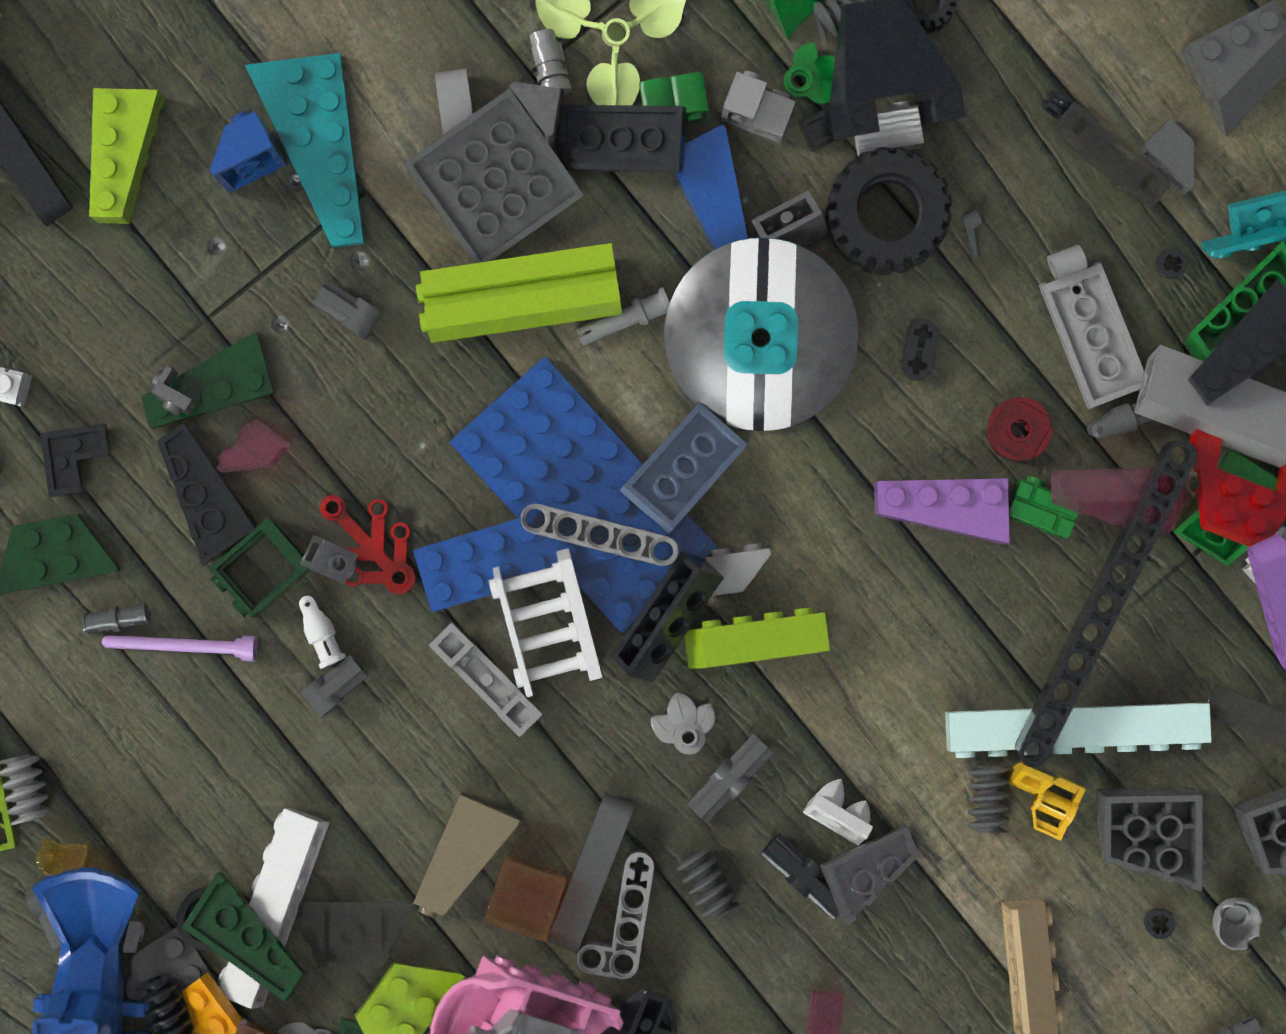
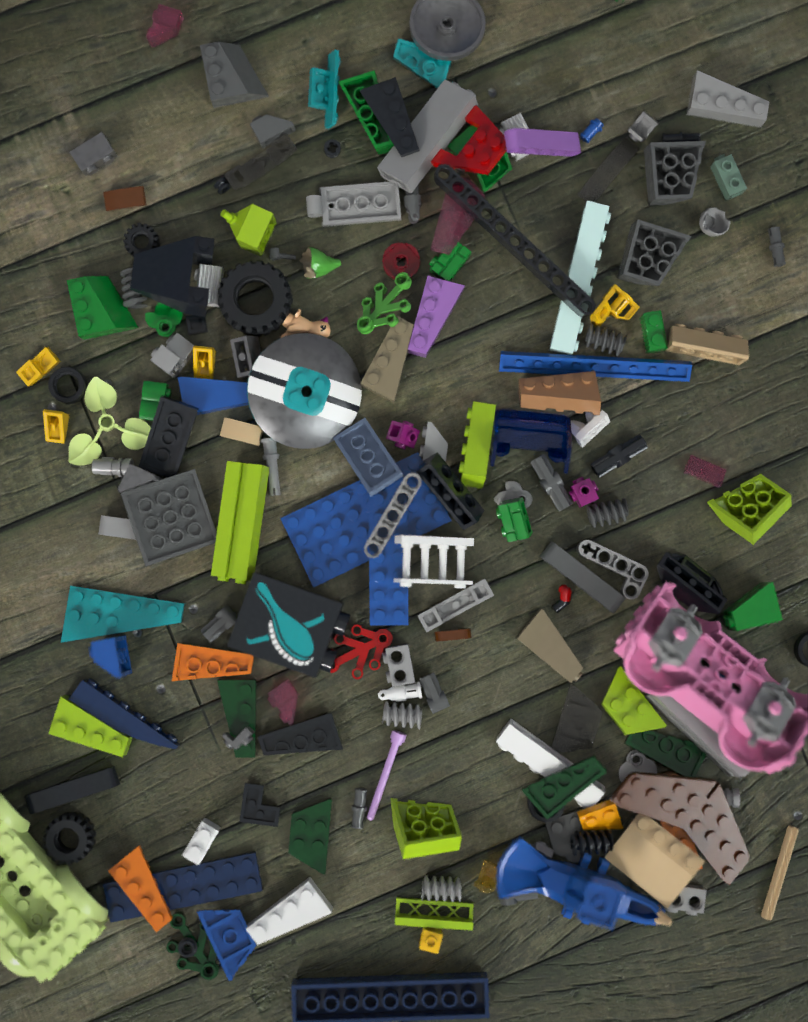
camera: 70 degrees left, 0 degrees up
dark green window [209,518,311,618] -> none
flat silver brick [300,535,358,584] -> none
clear orange brick [483,855,568,942] -> none
flat silver wing [820,825,919,926] -> none
black beam [901,319,937,381] -> none
black bush [1144,908,1175,939] -> none
none -> dark blue slope [69,678,180,749]
none -> orange wing [172,643,254,681]
none -> yellow slope [193,346,216,379]
none -> lime piece [220,204,277,257]
none -> tan slope [220,418,263,446]
none -> black brick [227,572,351,678]
none -> light nougat animal [281,309,331,338]
none -> bright green hat [300,247,341,279]
none -> bright green plant [357,272,412,334]
none -> dark tan wedge [360,316,414,404]
none -> light grey brick [382,644,415,687]
none -> light grey piece [382,701,422,729]
none -> magenta brick [386,421,420,450]
none -> lime wedge [391,798,462,859]
none -> reddish brown beam [434,628,472,641]
none -> clear blue windscreen [490,409,572,474]
none -> green brick [496,497,533,542]
none -> blue plate [499,351,692,382]
none -> medium nougat wedge [518,371,601,415]
none -> arm [552,584,572,613]
none -> magenta brick [569,477,599,508]
none -> green brick [640,310,668,354]

